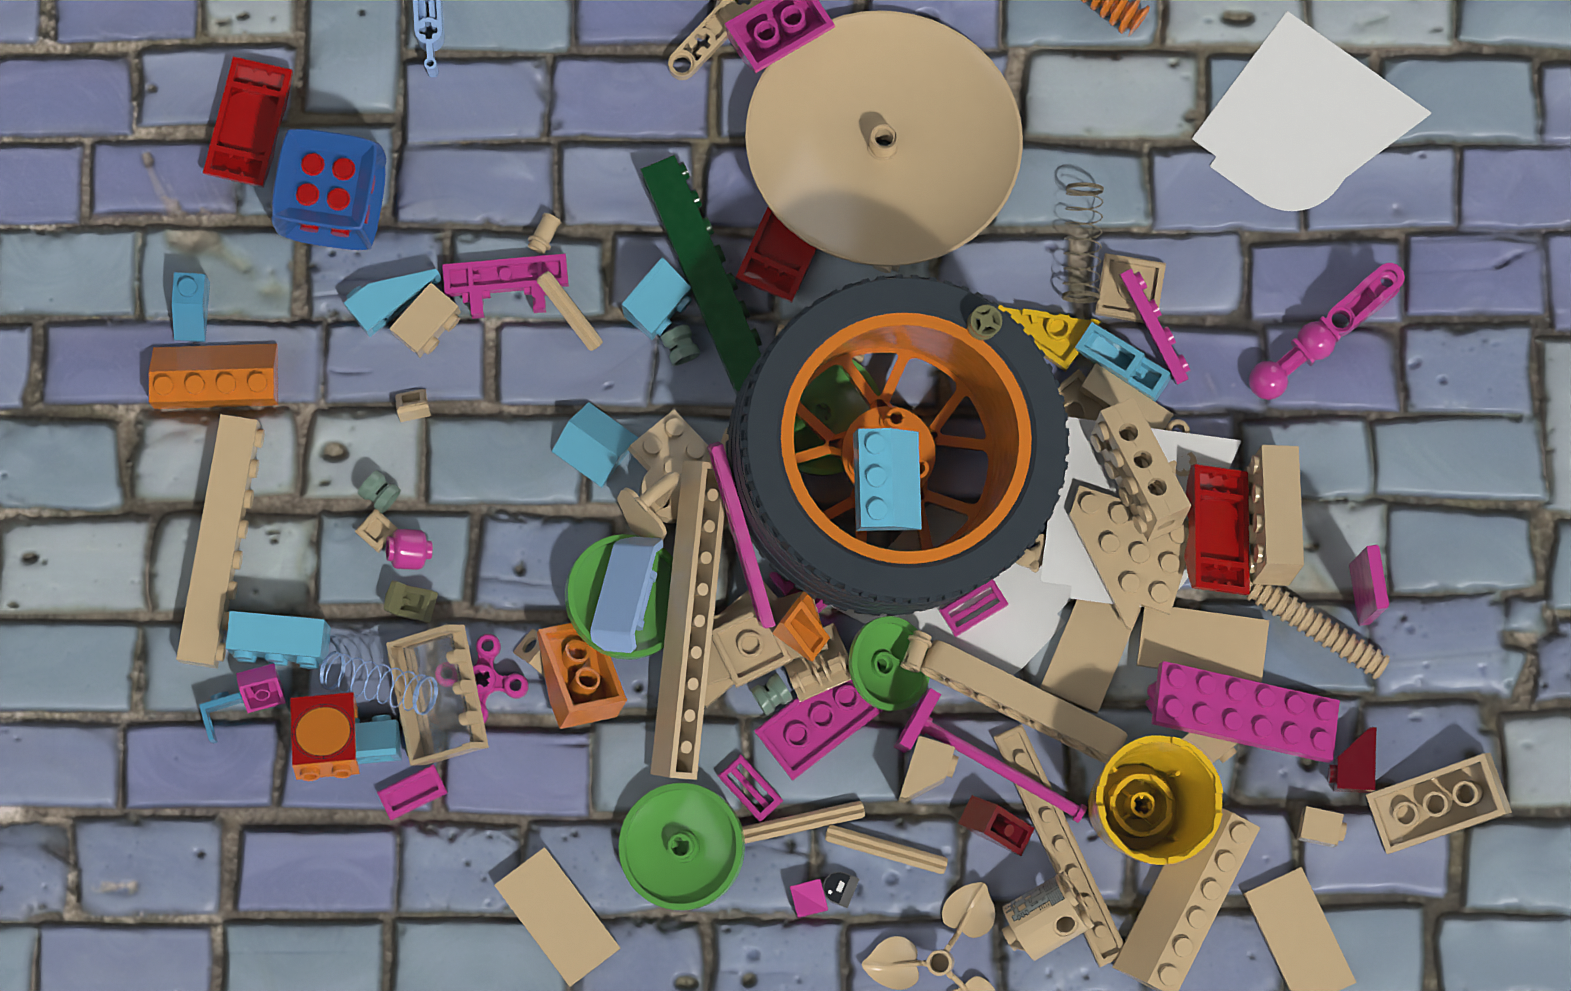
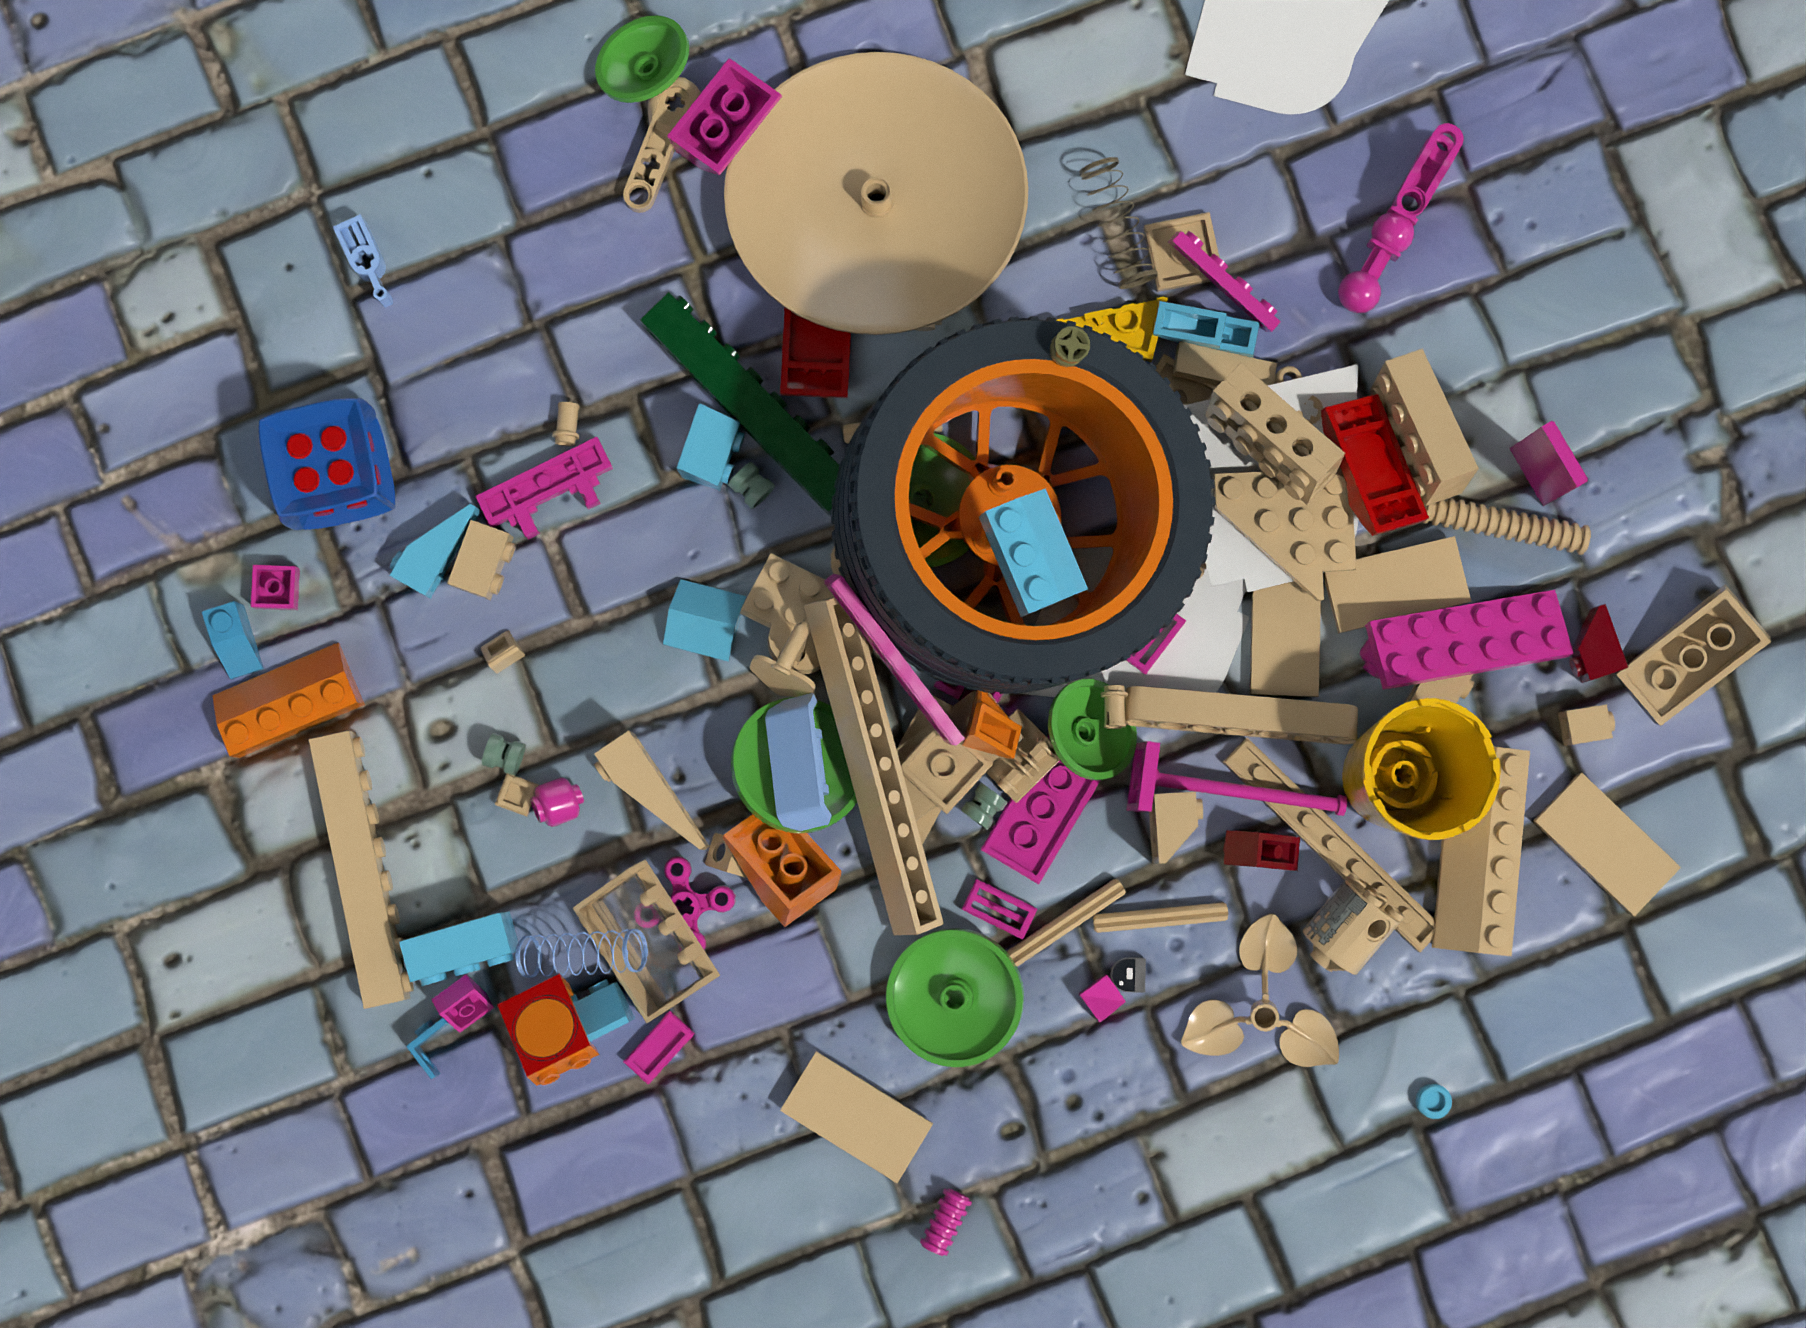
camera: 25 degrees left, 5 degrees up
red slope [203,56,293,188] -> none
olive bracket [384,580,438,623] -> none
tan axle [537,271,603,351] -> none
none -> dark pink piece [251,565,300,611]
none -> tan slope [594,731,710,850]

